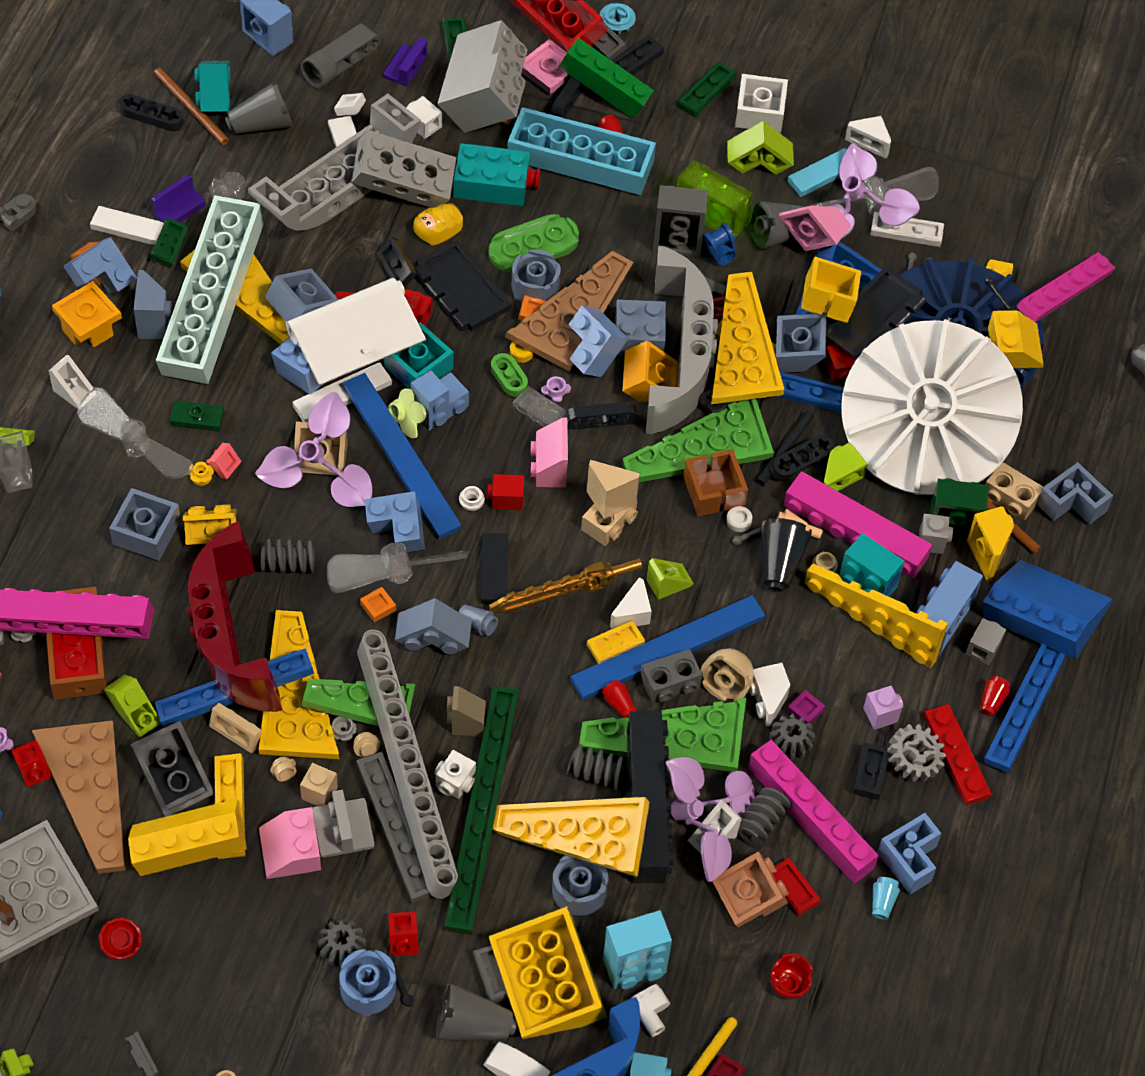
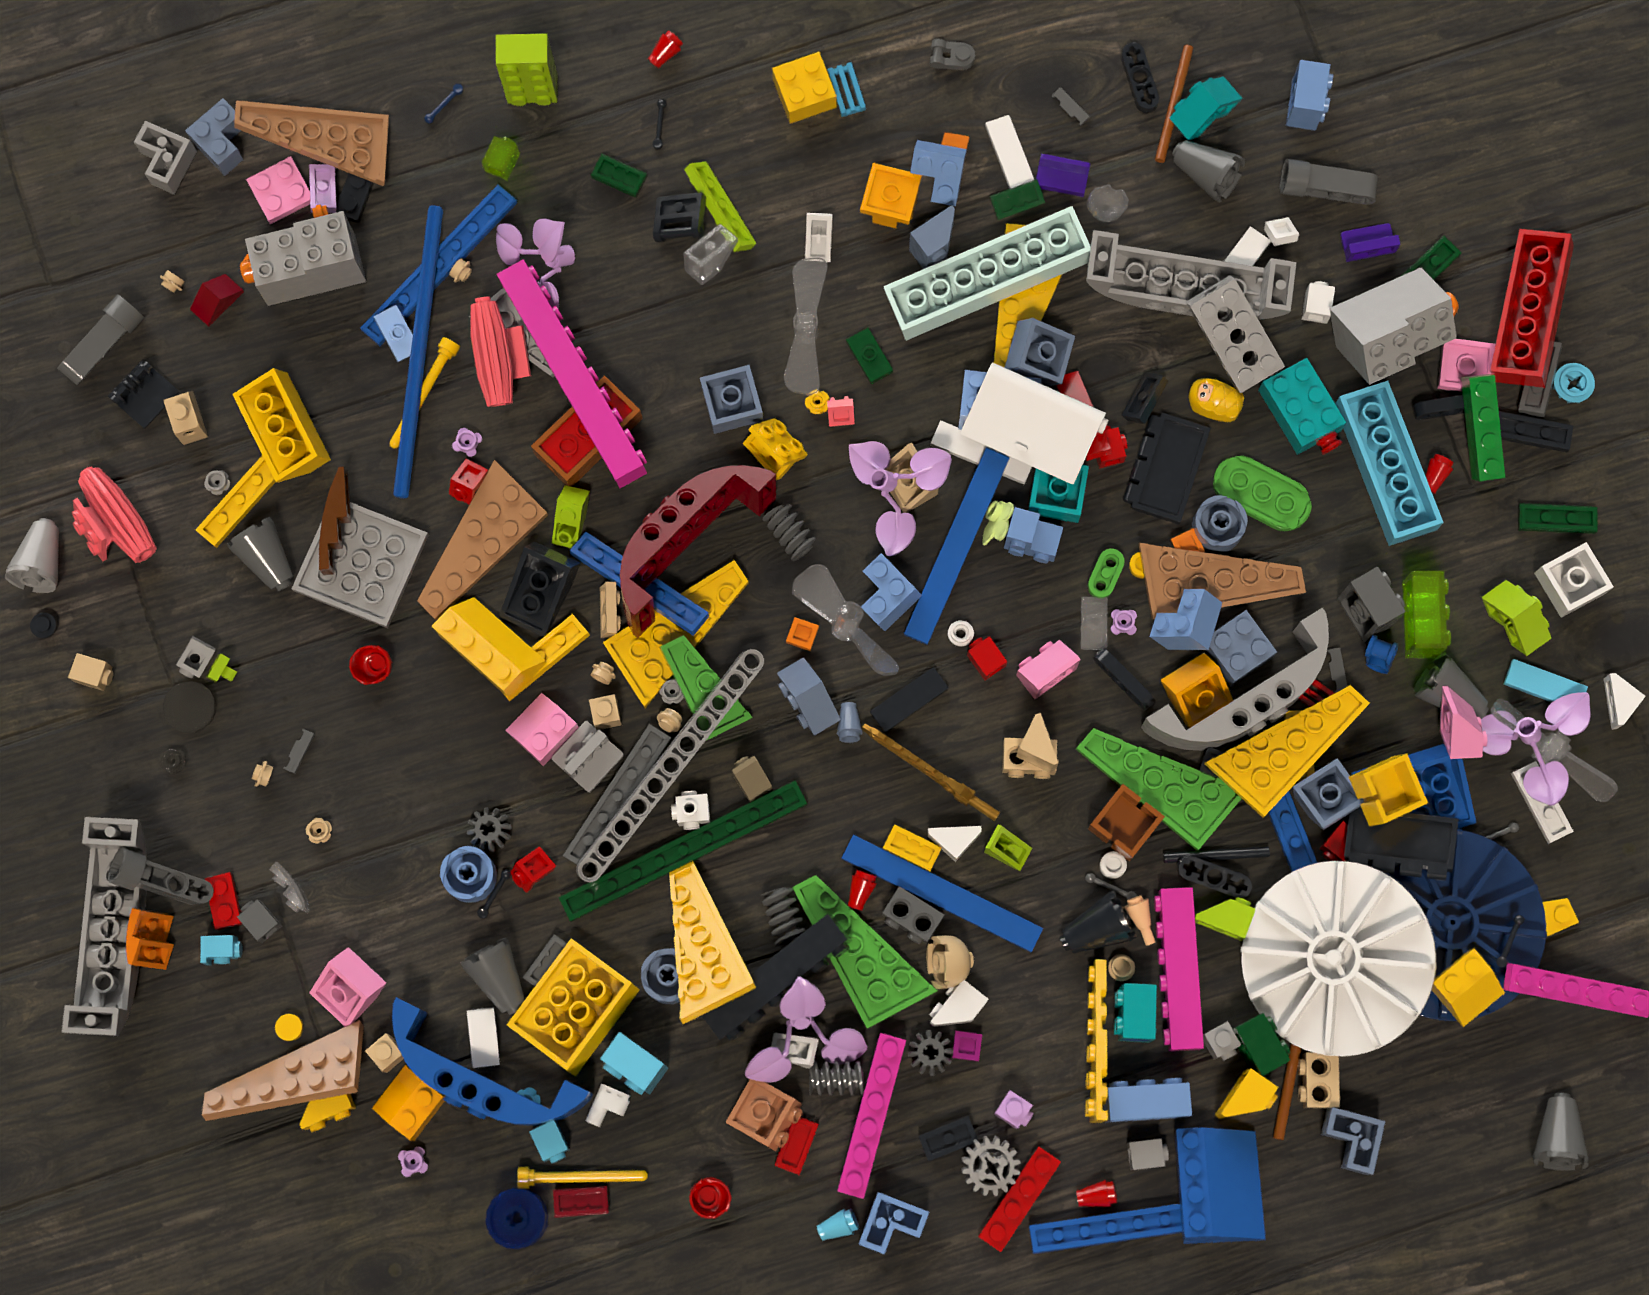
camera: 60 degrees right, 20 degrees up
none -> dark grey piece [1052,87,1090,126]

